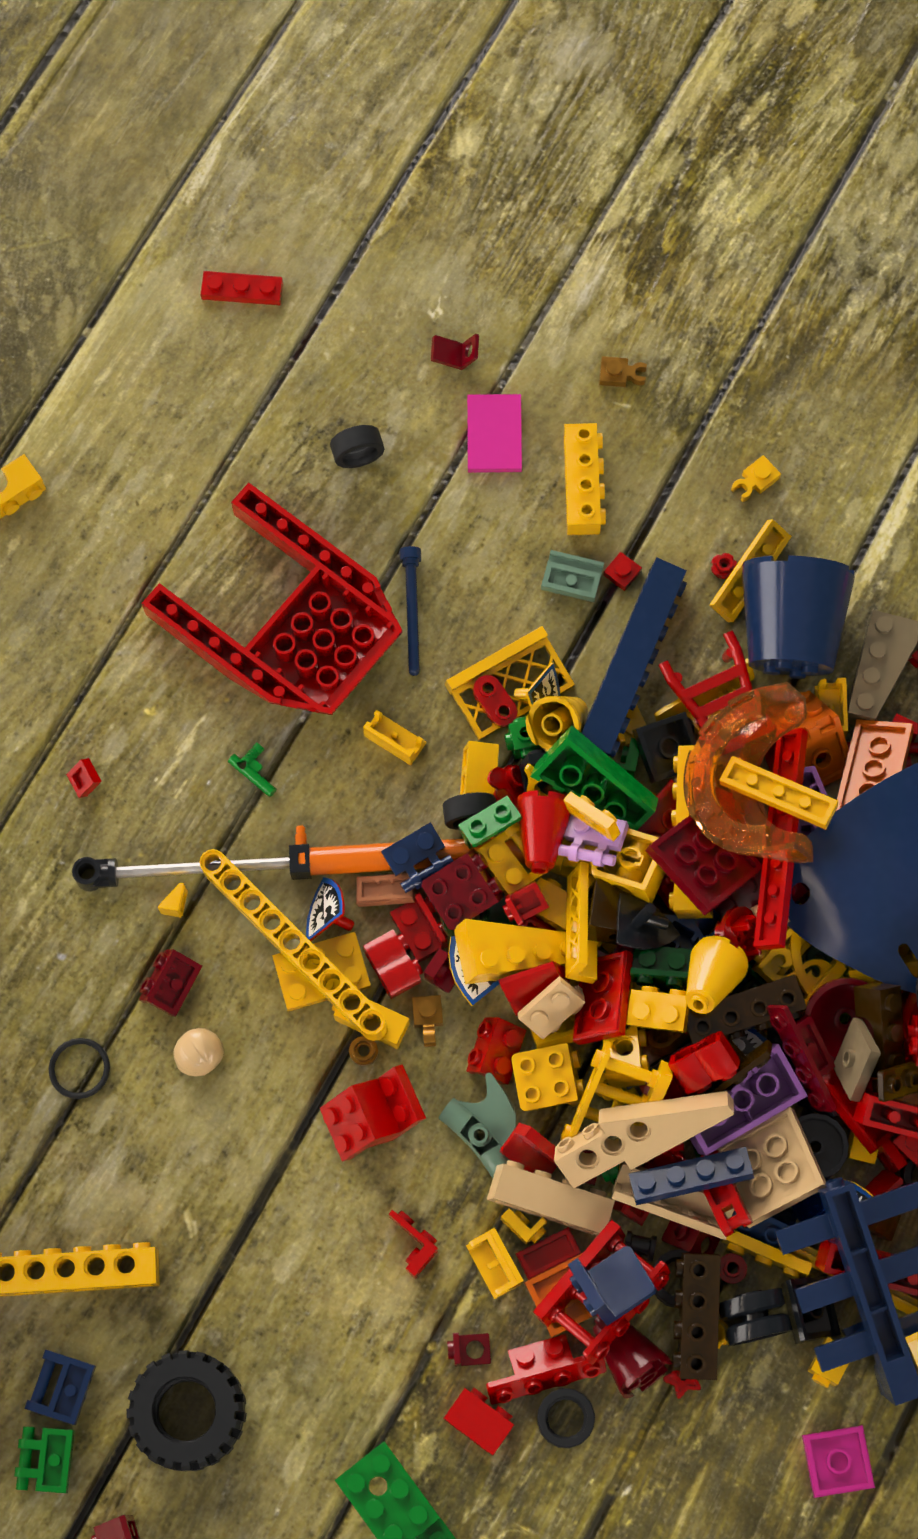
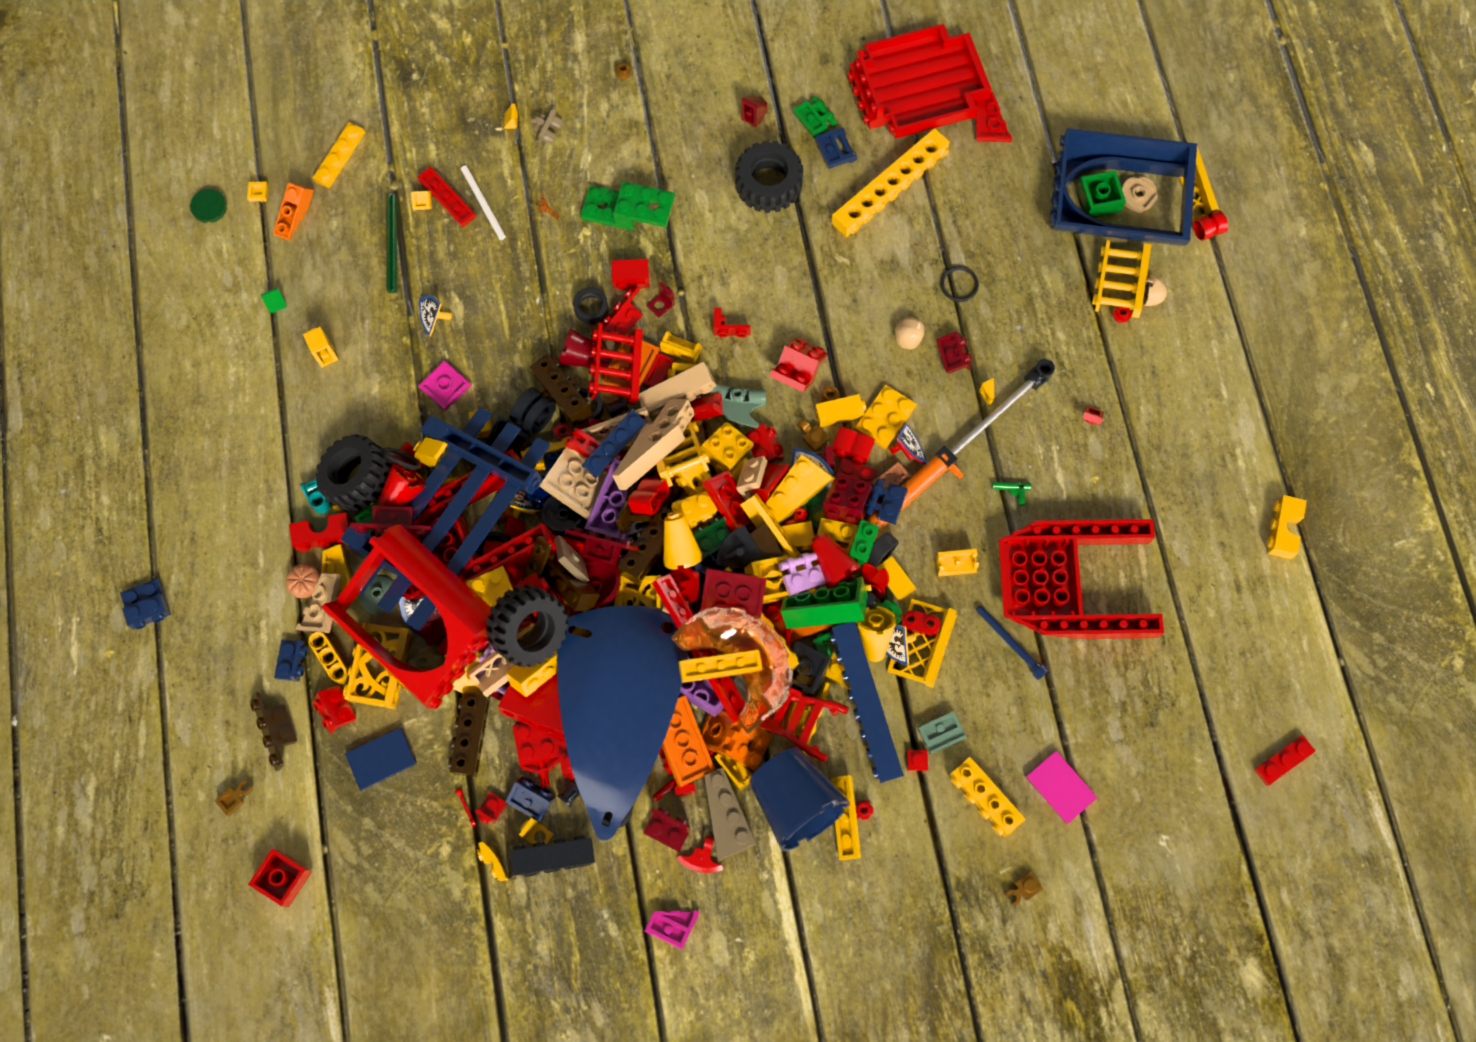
camera: 140 degrees right, 0 degrees up
yellow beam [199,849,387,1041] -> none
black tyre [330,425,385,468] -> none
dark red bracket [431,334,479,370] -> none
red bracket [503,881,549,926] -> none
yellow plate [564,791,621,842] -> none
dark blue bracket [568,1246,656,1326] -> none
yellow plate [731,455,781,502] -> none

